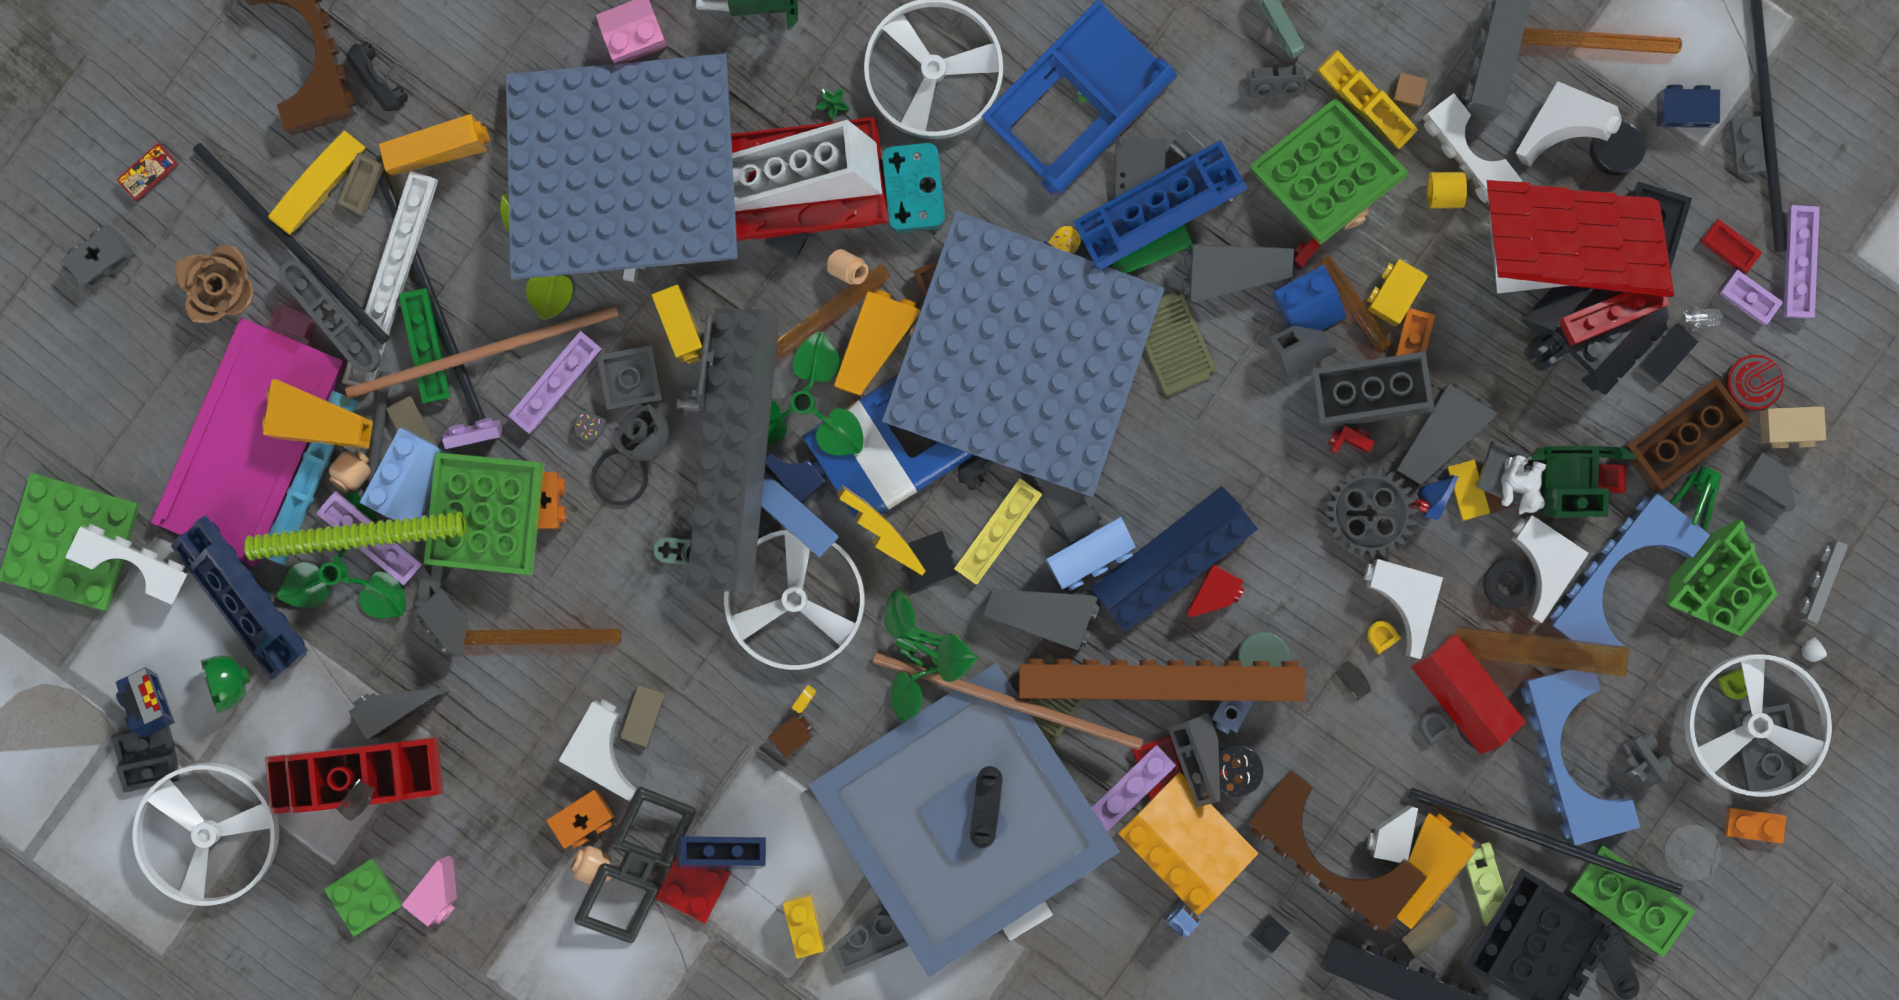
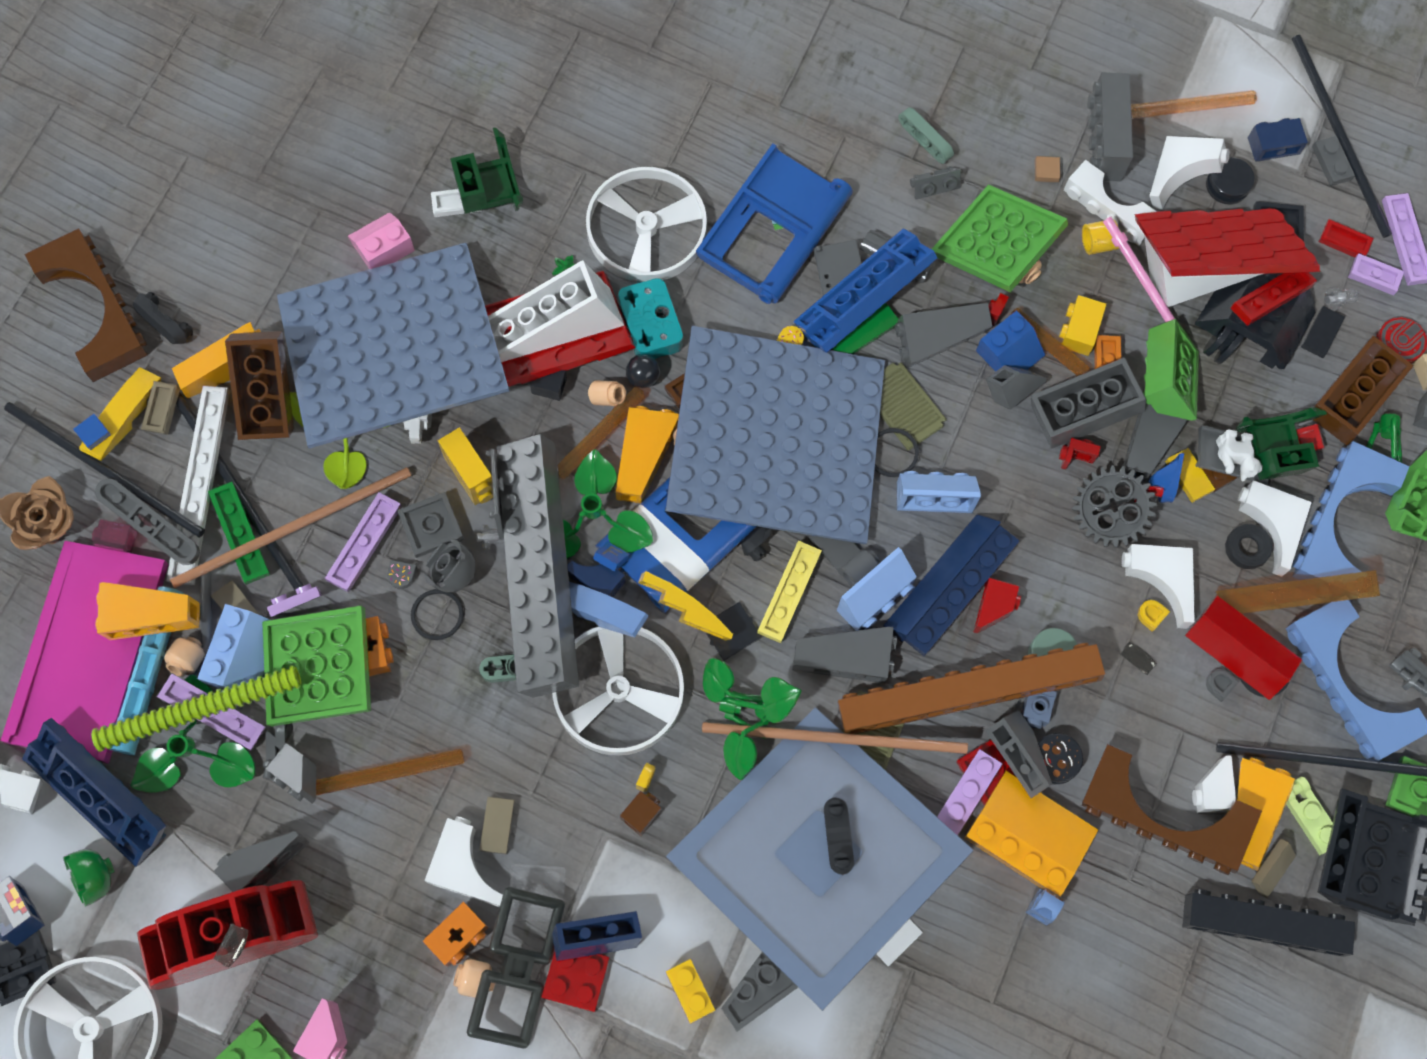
camera: 20 degrees left, 15 degrees down
black plate [1250,913,1290,954] -> none
yellow slope [1316,50,1418,150] -> none
none -> blue tile [73,414,111,450]
none -> reddish brown brick [225,331,294,440]
none -> blue tile [593,542,629,571]
none -> black piece [626,354,660,389]
none -> black piece [874,428,919,477]
none -> light blue slope [897,471,981,513]
none -> bright pink bar [1103,217,1175,322]
none -> bright green slope [1143,319,1199,421]

